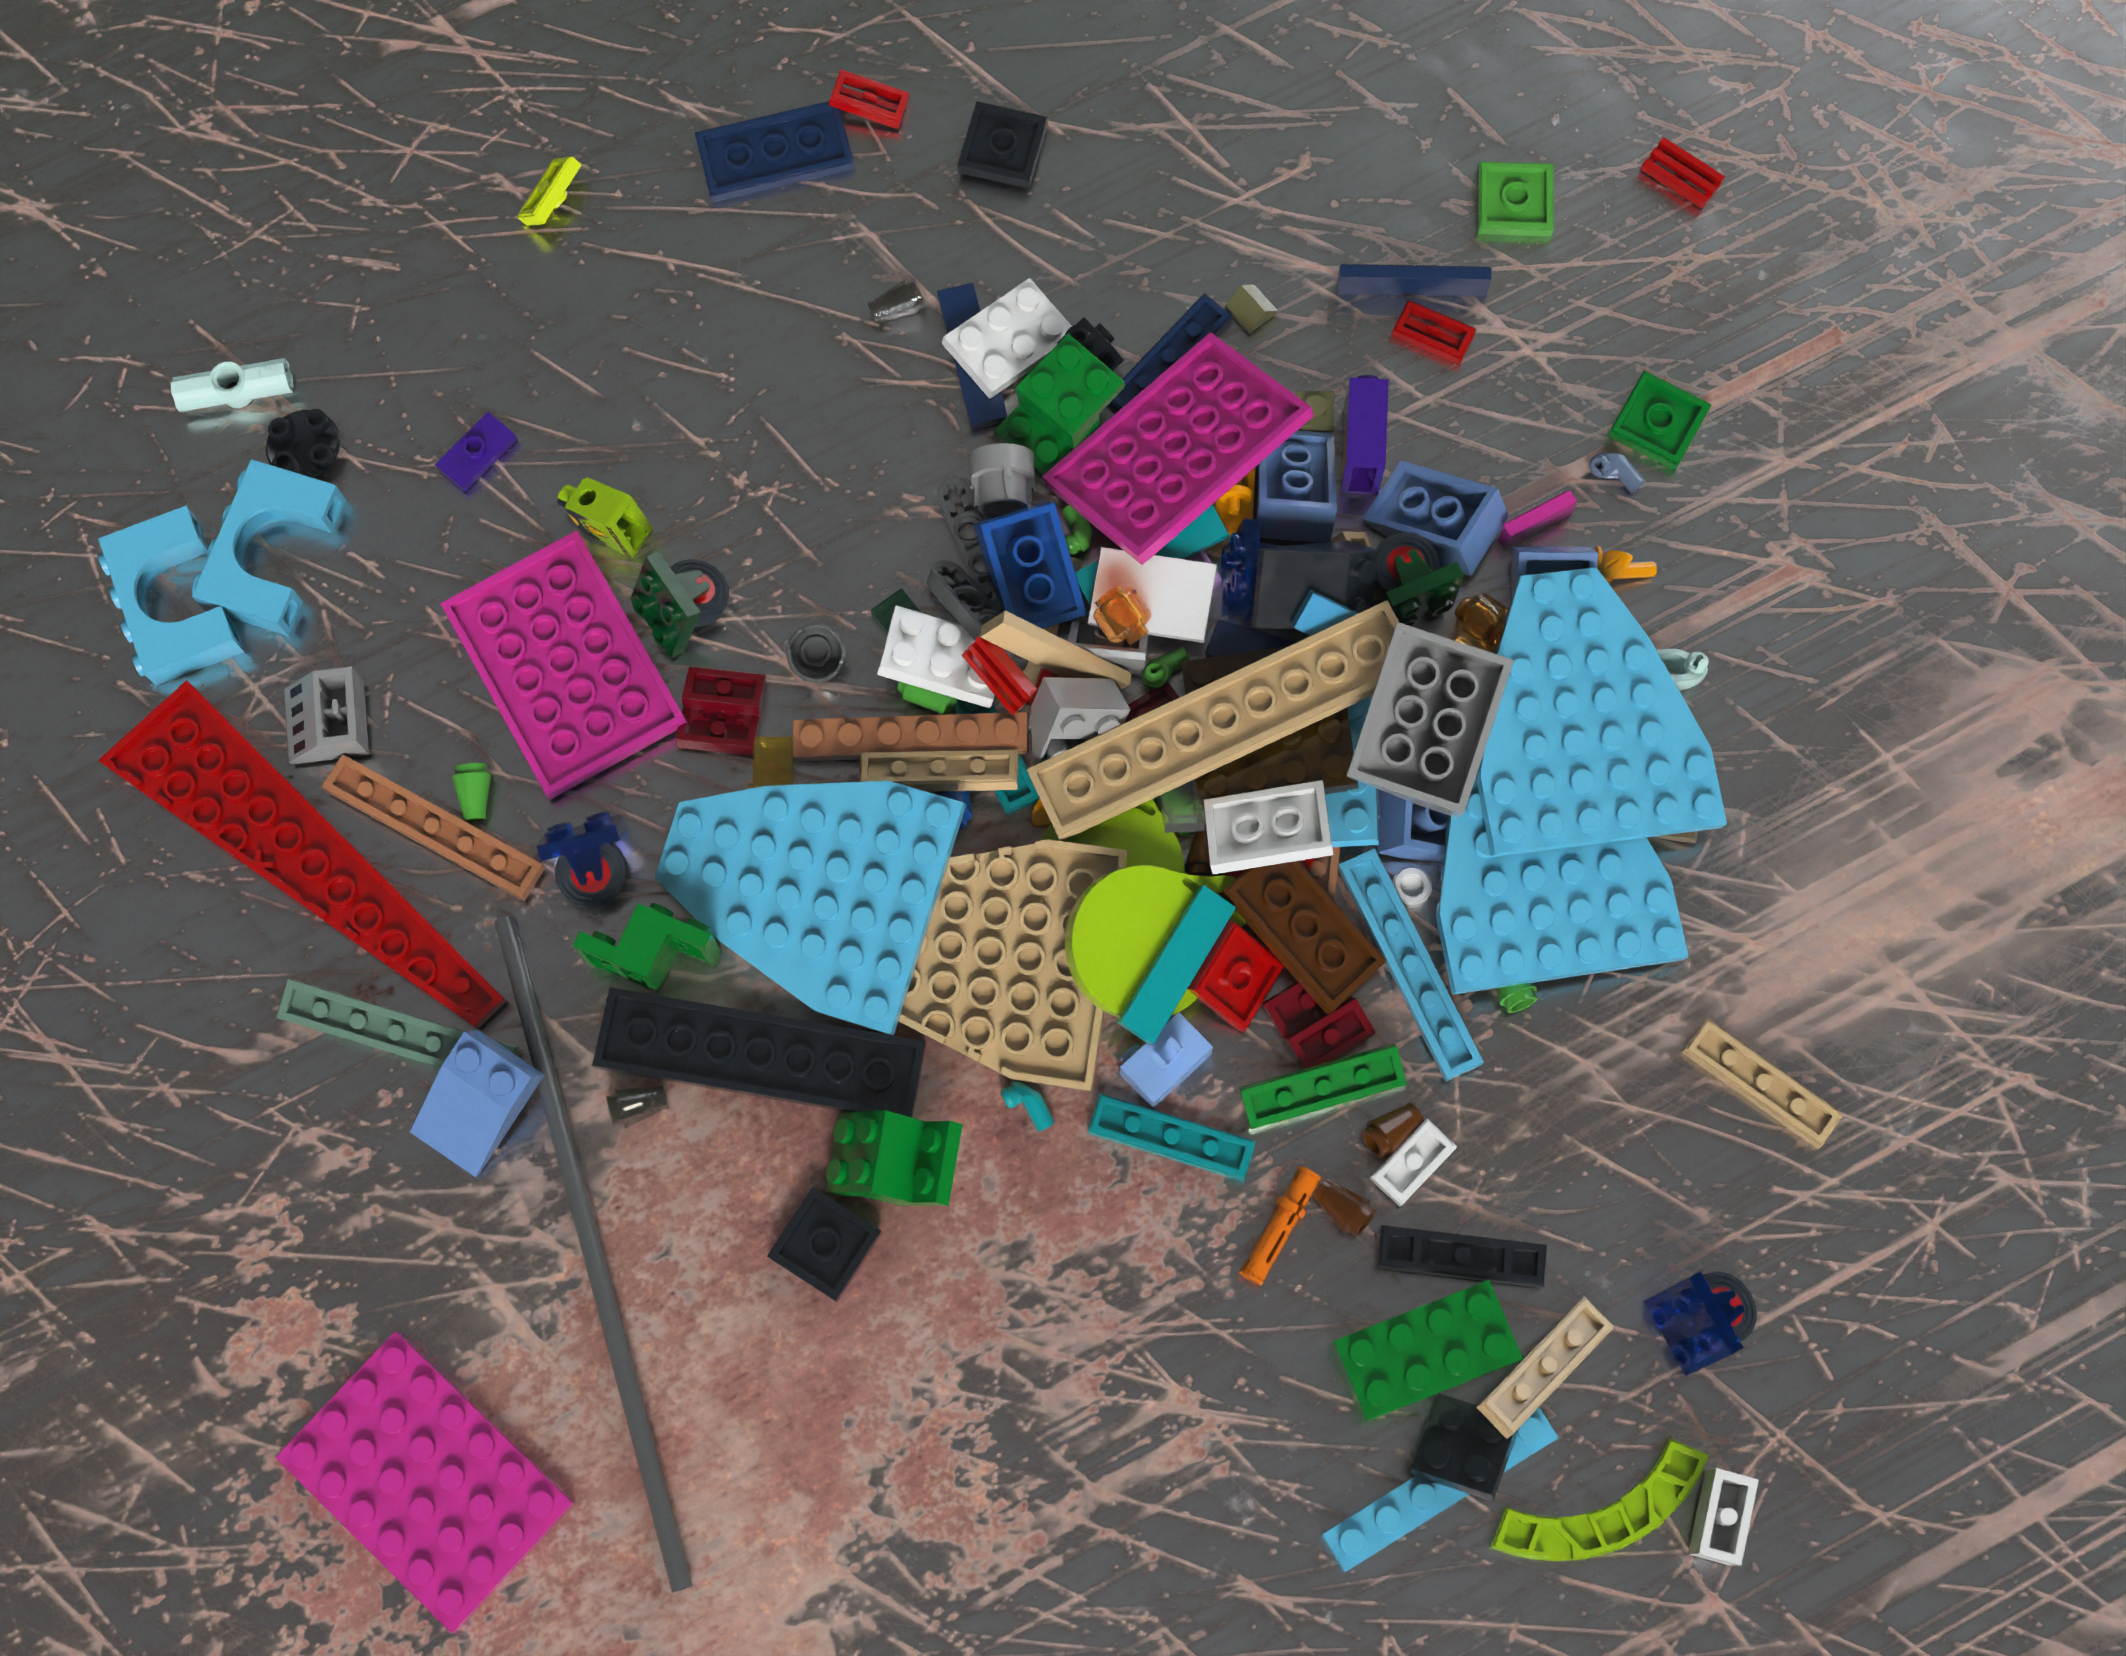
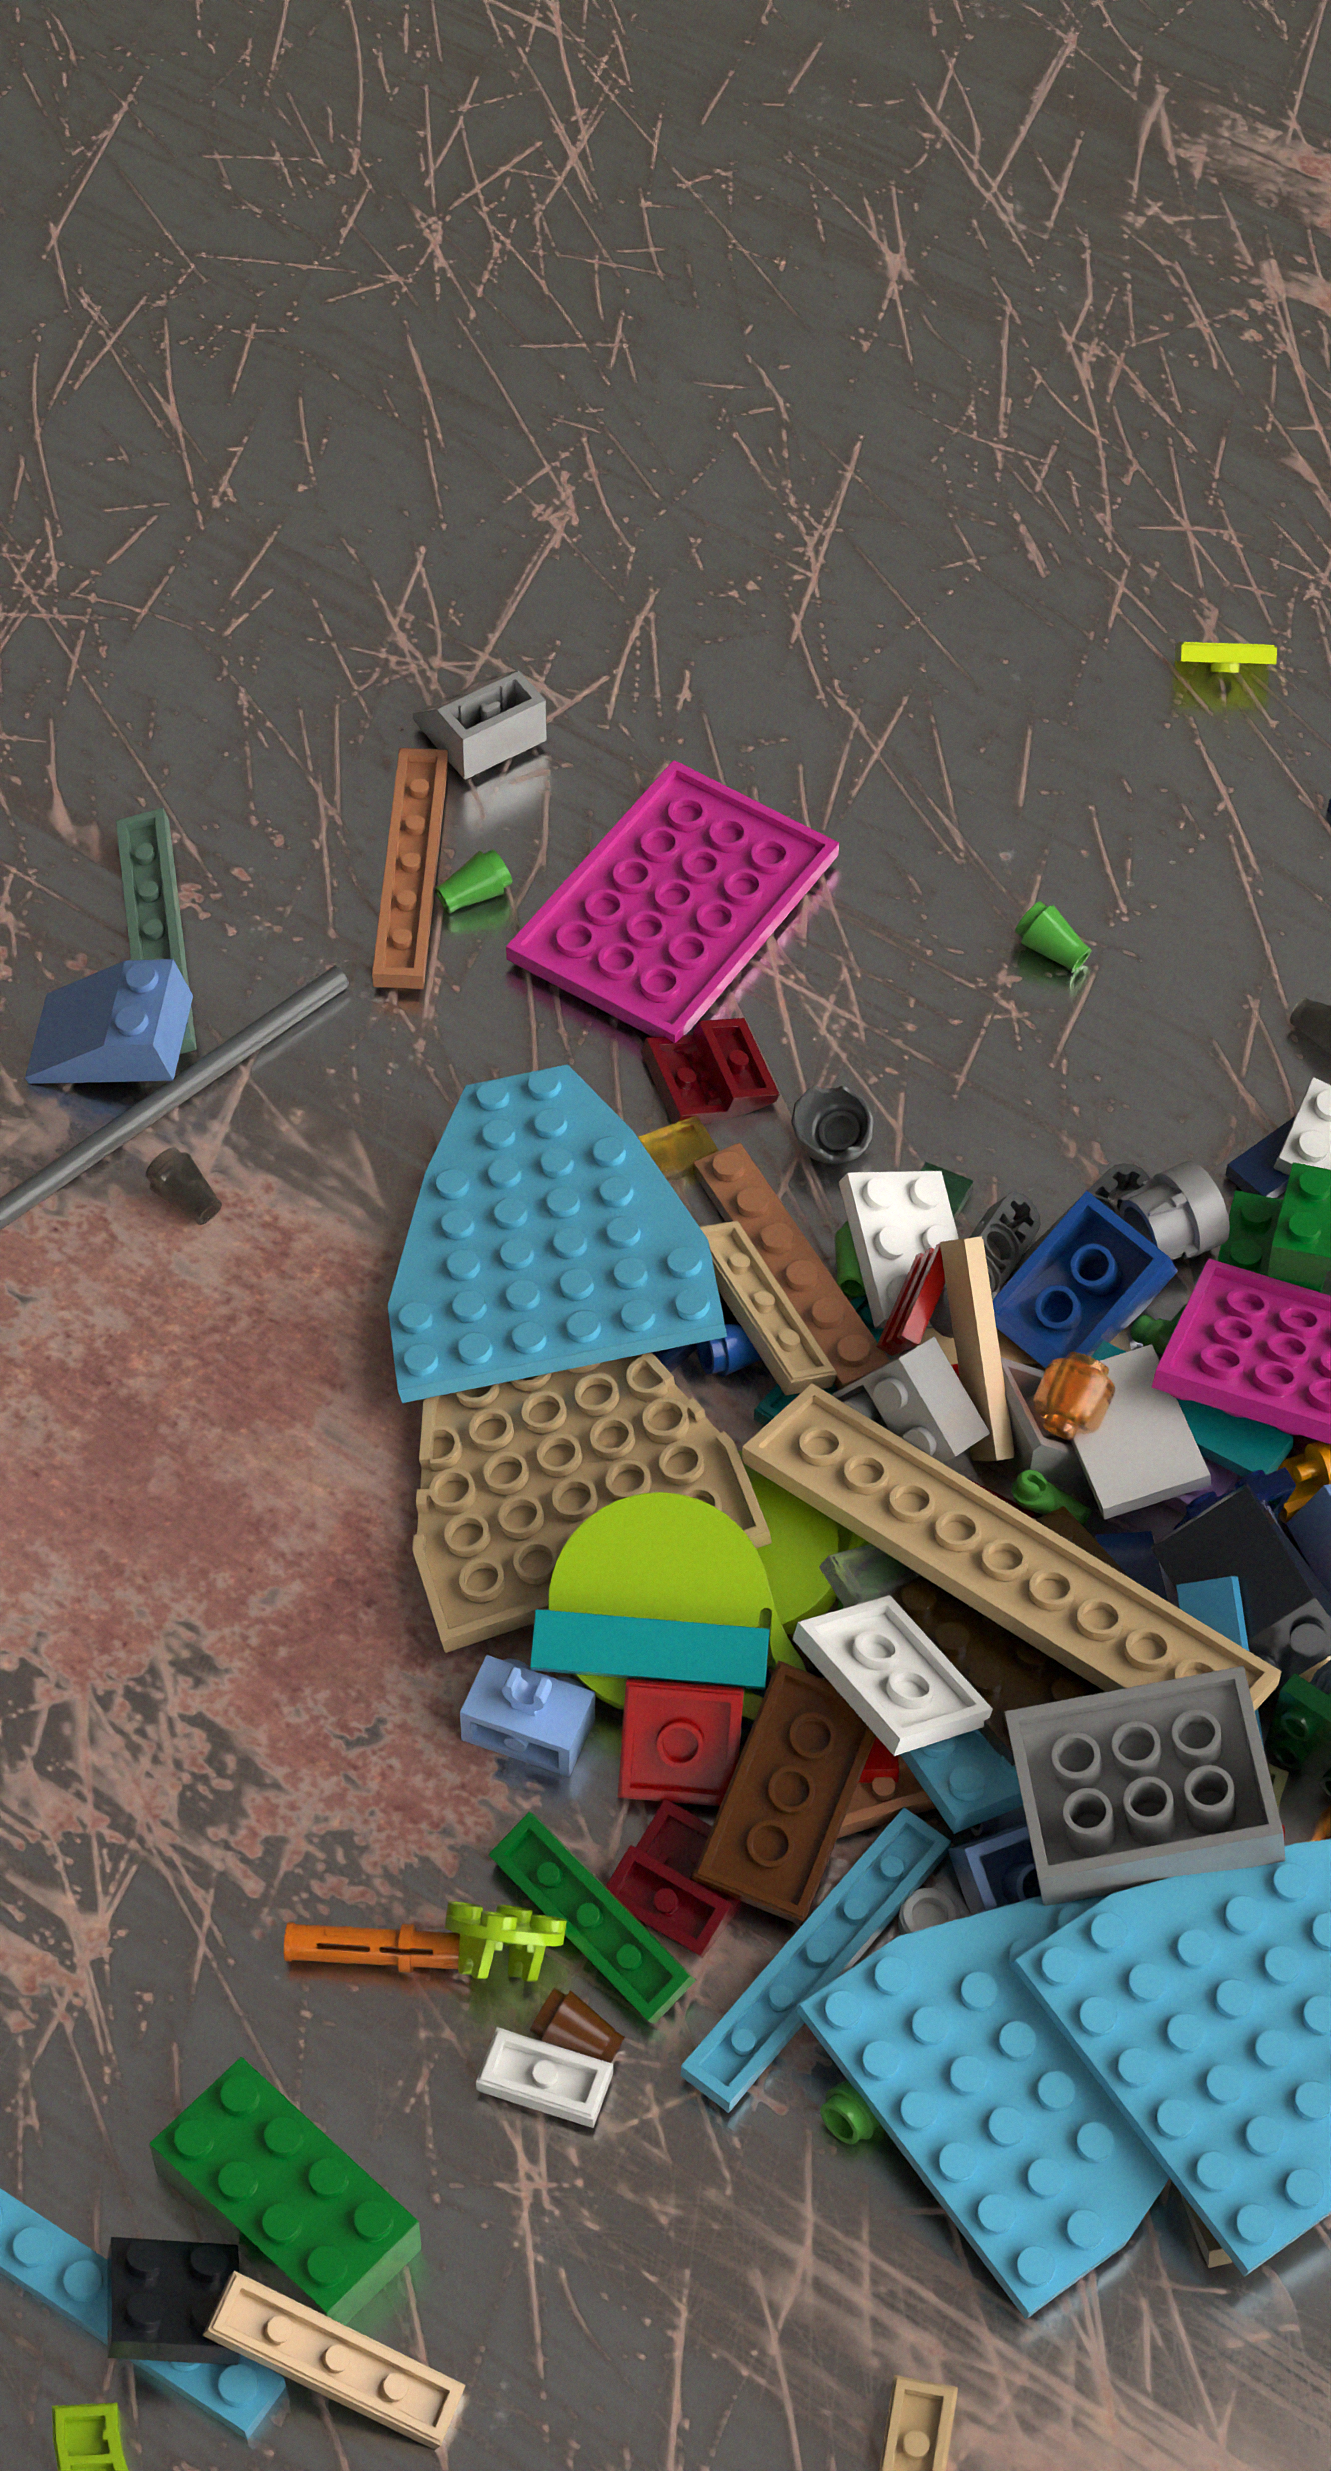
camera: 60 degrees right, 20 degrees down
medium azure arch [98,505,245,686] -> none
red wing [98,680,507,1030] -> none
light aqua piece [170,358,294,412] -> none
medium azure arch [192,459,346,636] -> none
black dish [266,409,340,478] -> none
dark purple plate [435,411,518,492] -> none
plate [537,811,628,908] -> none
lime torso [557,477,653,560] -> none
green bracket [573,903,722,994] -> none
black plate [592,987,927,1118] -> none
dark green plate [631,551,729,658] -> none
black plate [767,1187,883,1302] -> none
green bracket [825,1110,963,1206] -> none
teal arm [1000,1081,1055,1132] -> none
teal tile [1088,1093,1256,1182] -> none
reddish brown cone [1313,1178,1376,1236] -> none
black plate [1376,1225,1547,1288] -> none
none -> lime plate [444,1901,567,1982]
none -> bright green cone [1015,901,1092,973]

